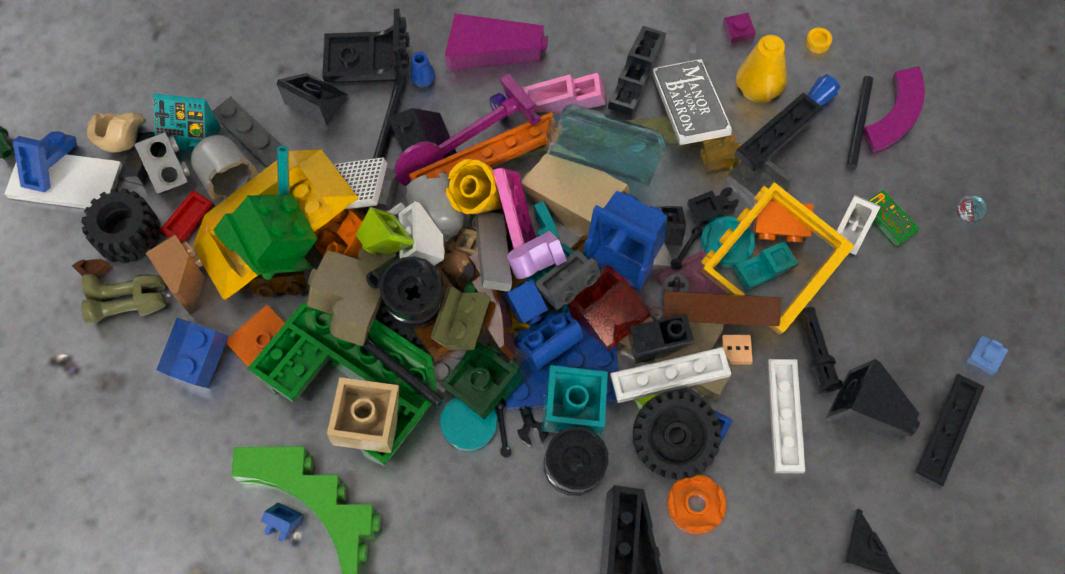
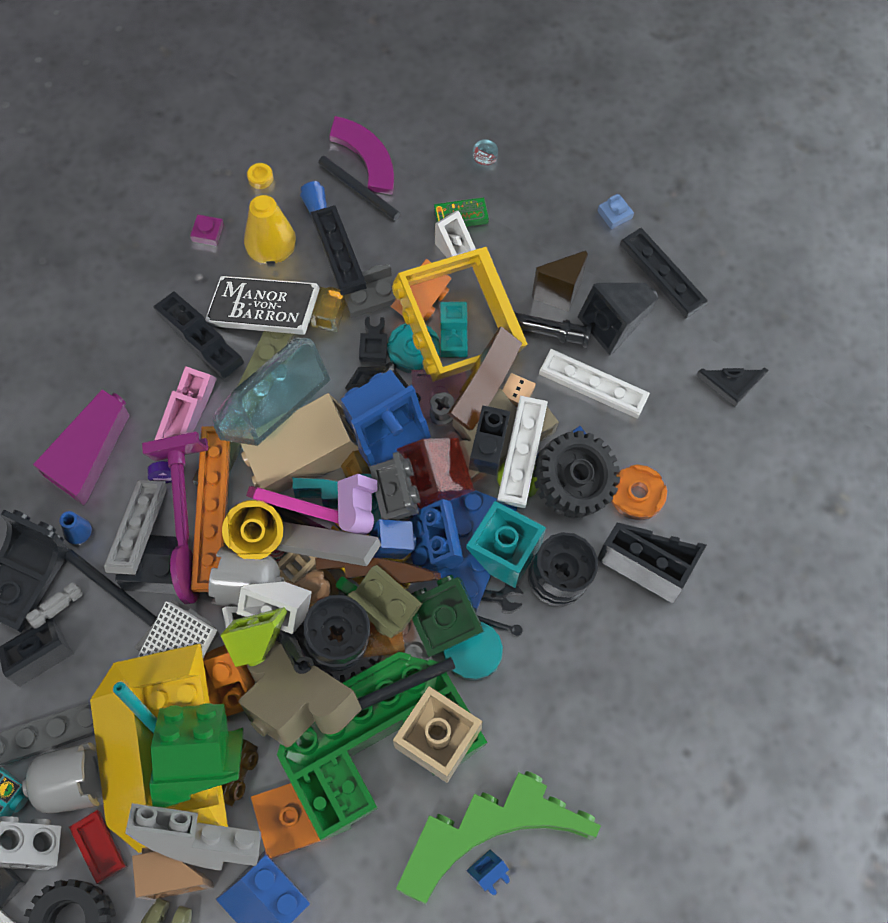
camera: 70 degrees left, 0 degrees up
none -> light grey axle [26,583,83,628]
none -> light grey tile [104,480,167,575]
none -> light grey slope [125,803,261,871]
none -> dark brown slope [532,250,588,312]

